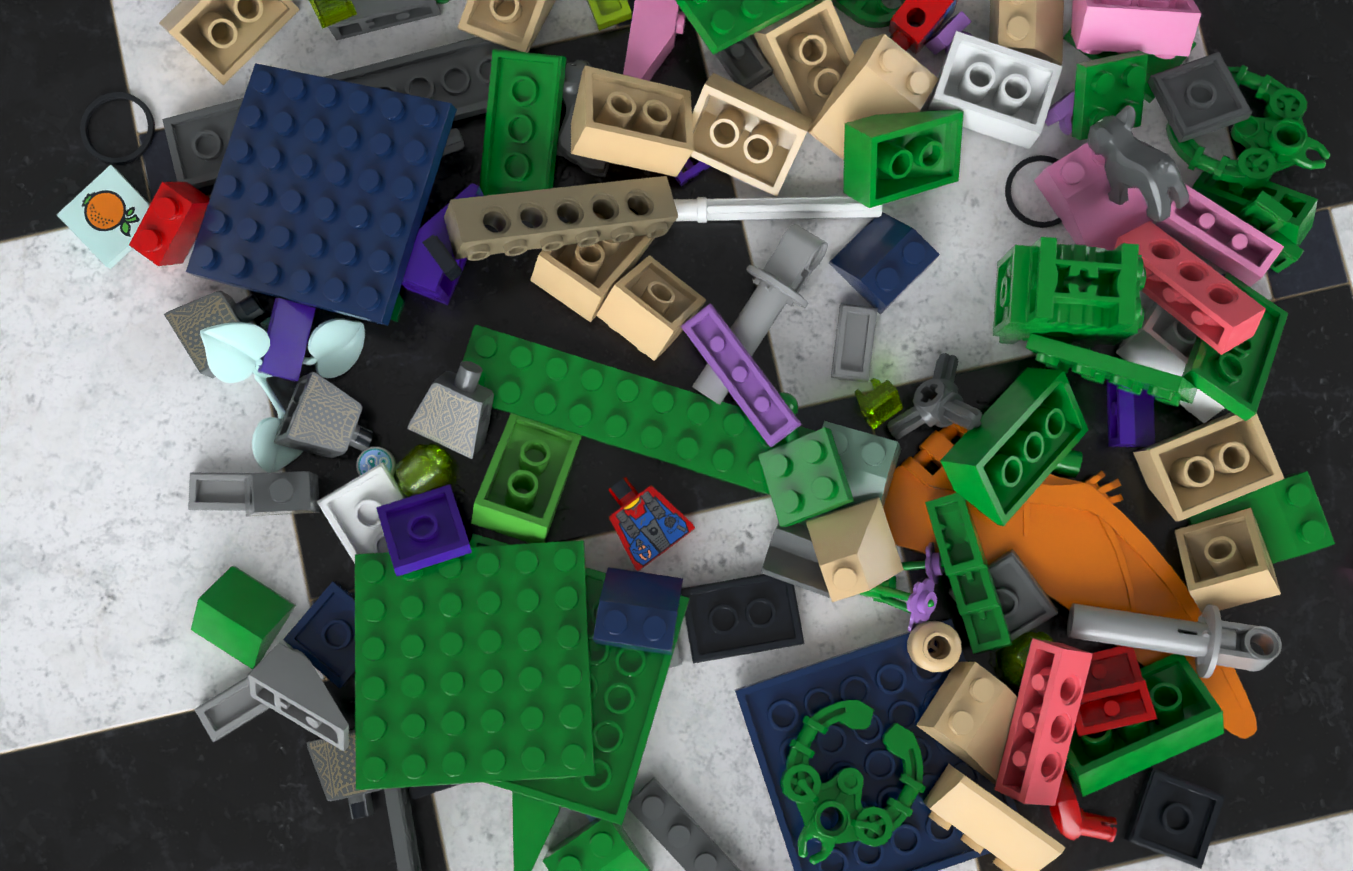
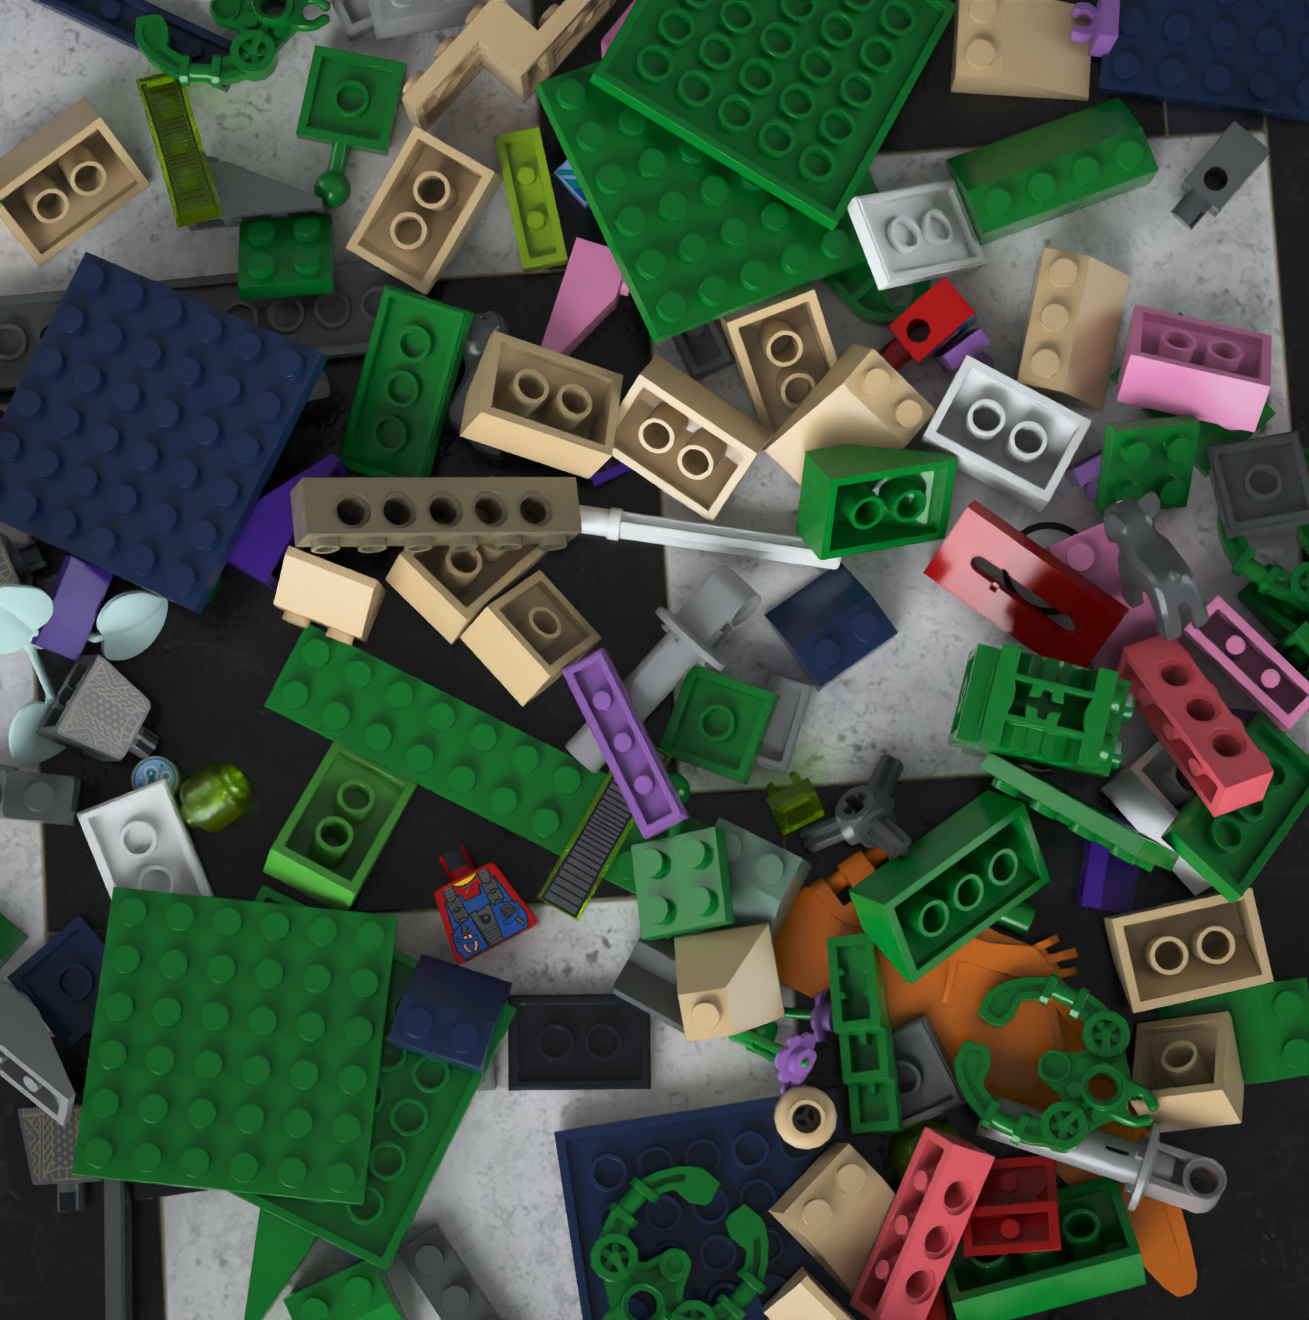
camera: 10 degrees right, 0 degrees up
dark purple plate [376,484,472,576] -> none
torso [407,361,494,459] -> none
black tile [422,234,462,282] -> none
none -> green plate [238,215,334,301]
none -> tan slope [274,546,386,646]
none -> tile [537,746,673,922]
none -> green plate [658,666,780,785]
none -> red piece [923,499,1129,668]
none -> green piece [954,973,1160,1154]

